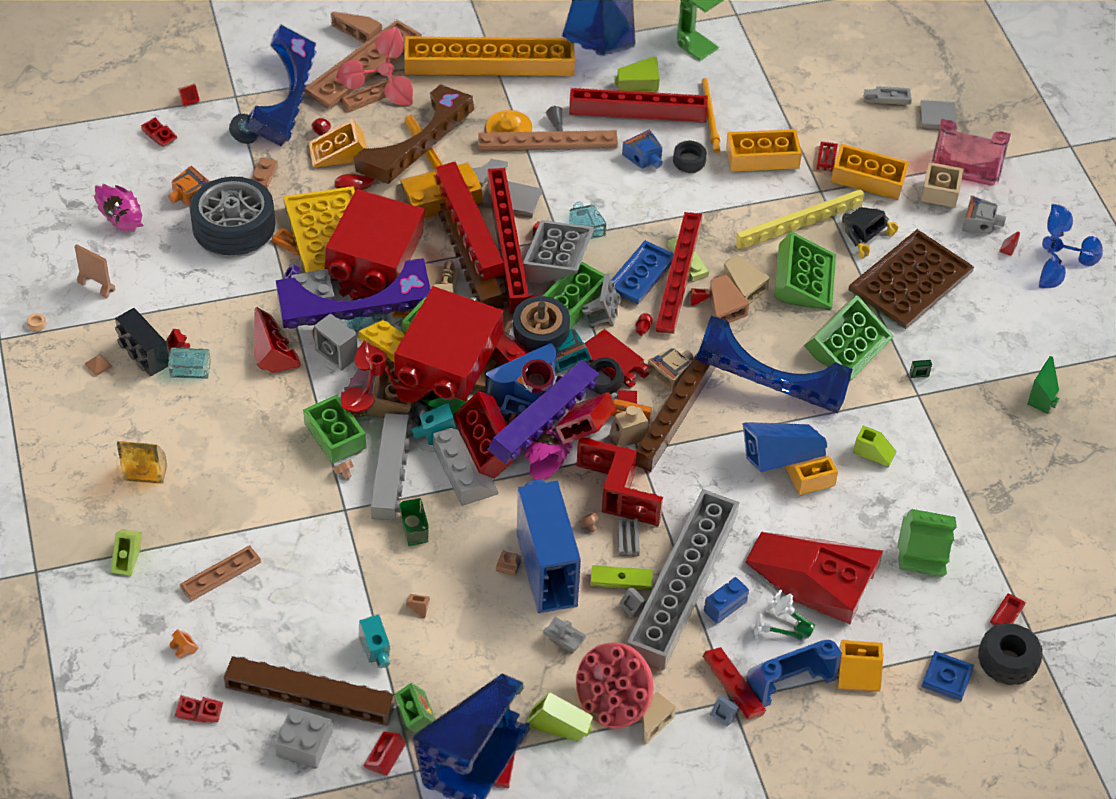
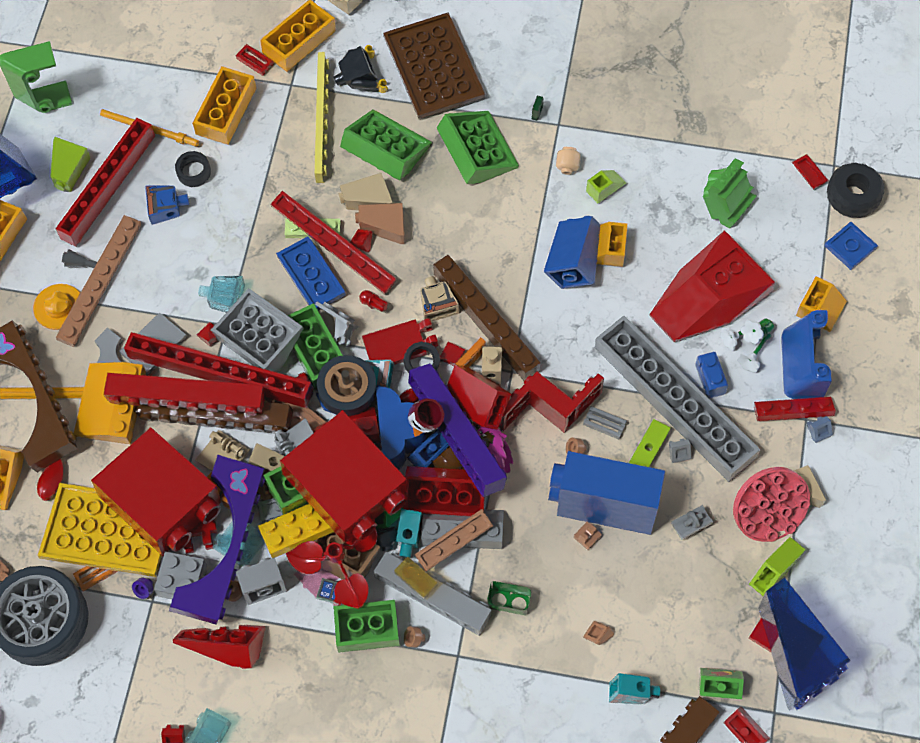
camera: 60 degrees left, 15 degrees up
clear blue arch [695,315,853,414] -> none
green slope [1027,356,1060,414] -> none
none -> clear yellow plate [394,557,438,599]
none -> nougat tile [415,509,493,572]
none -> light nougat head [556,147,580,175]

